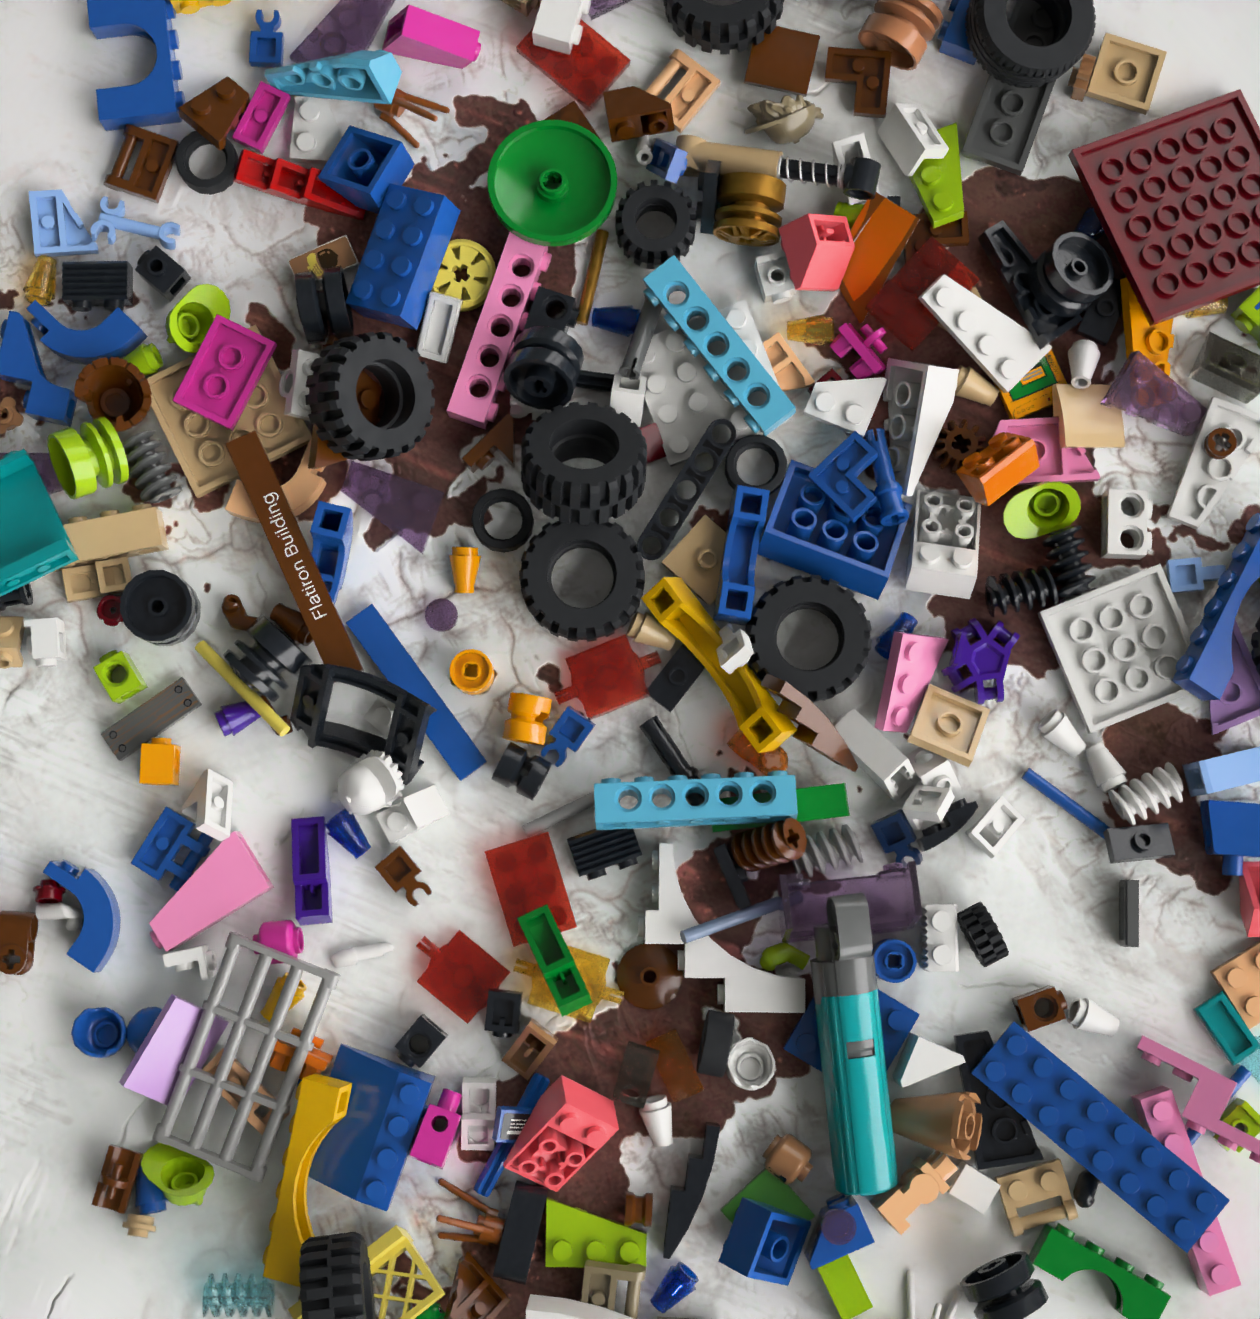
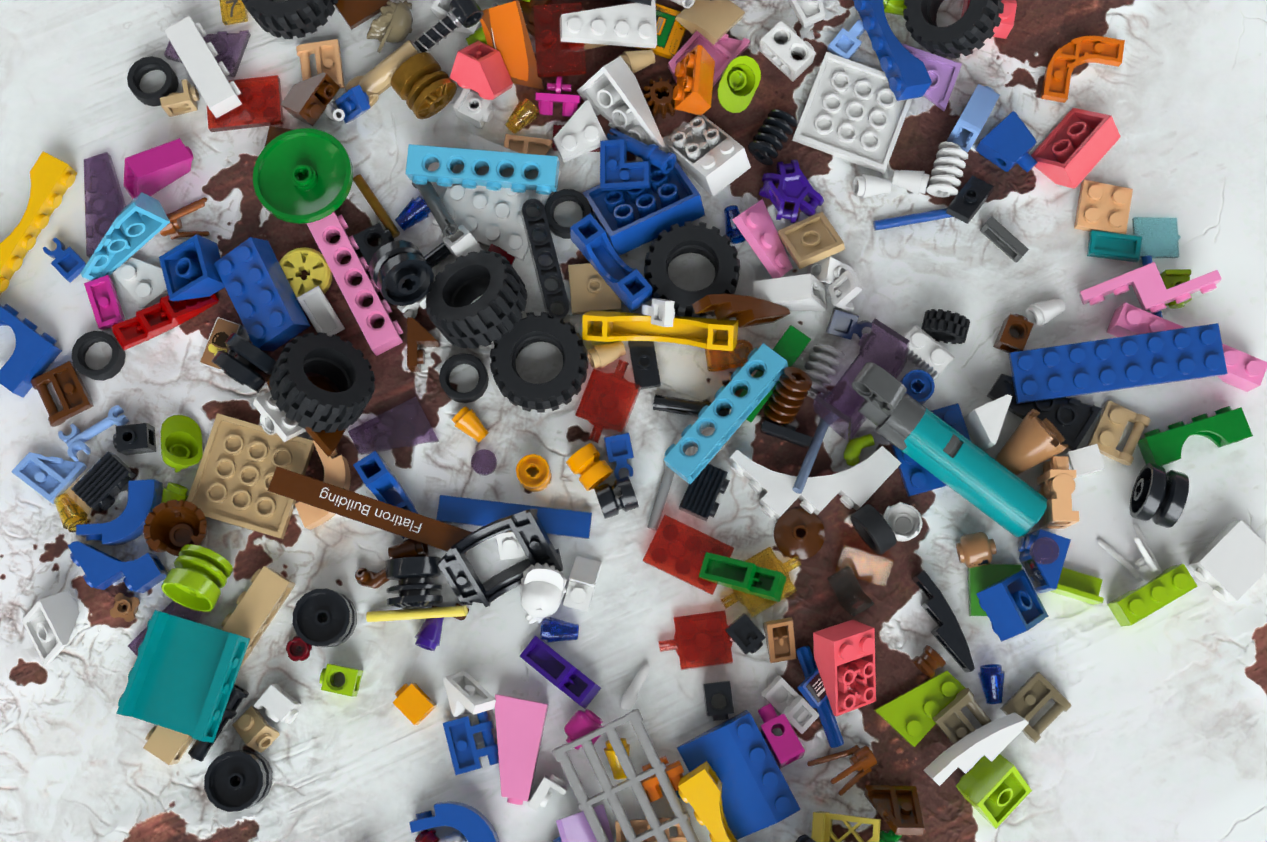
camera: 45 degrees left, 5 degrees down
tan slope [62,557,132,603] -> none
dark grey tile [101,677,202,761] -> none
dark grey piece [122,431,182,503] -> none
dark pink plate [172,314,277,431] -> none
reddish brown wing [178,76,250,150] -> none
reddish brown plate [375,846,432,907] -> none
black beam [493,1180,549,1285] -> none
black tyre [615,180,696,269] -> none
white cone [639,1095,673,1147] -> none
black plate [696,160,721,234] -> none
black slope [916,798,978,852] -> none
white slope [965,796,1025,859] -> none
black piece [1042,525,1097,597] -> none
black arm [1073,1170,1102,1208] -> none

